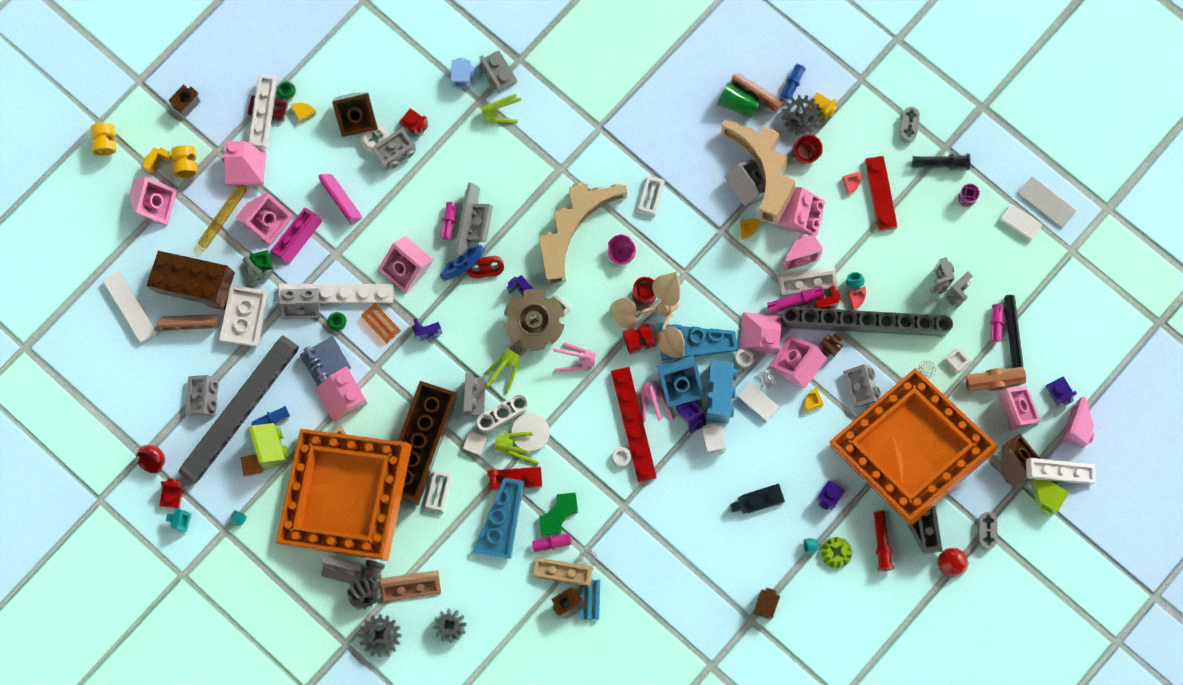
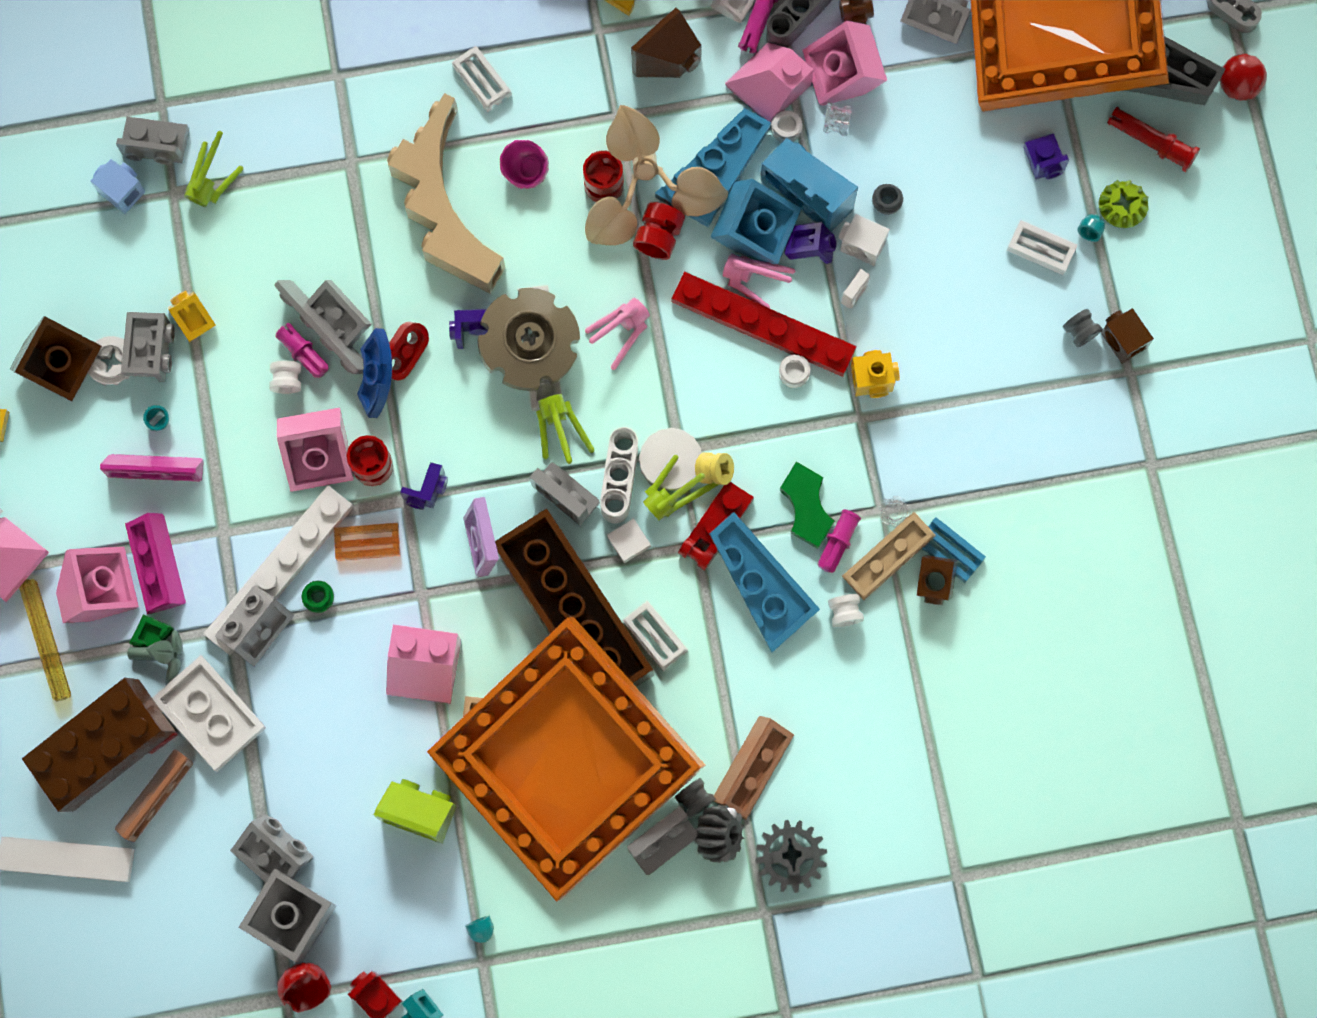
camera: 50 degrees left, 0 degrees up
dark grey beam [178,335,299,484] -> none
clear orange tile [240,454,263,477] -> none
blue axle [251,406,290,425] -> none
sand blue hinge [299,336,351,387] -> none
red bracket [399,108,428,137] -> none
dark grey gear [433,609,467,643] -> none
black hinge [729,483,785,514] -> none
white tile [737,382,779,422] -> none
yellow tile [804,387,824,413] -> none
none -> teal hinge [143,405,170,431]
none -> yellow bracket [167,290,216,342]
none -> light grey slope [238,869,337,963]
none -> white wheel [269,361,302,394]
none -> red wheel [346,435,394,487]
none -> lavender tile [463,497,499,577]
none -> reddish brown slope [631,7,702,78]
none -> light yellow wheel [695,452,734,485]
none -> white wheel [828,594,864,627]
none -> white tile [841,269,870,309]
none -> yellow brick [850,350,900,398]
none -> dark grey plate [872,184,903,215]
none -> white tile [1006,220,1078,276]
none -> dark grey wheel [1062,309,1103,348]

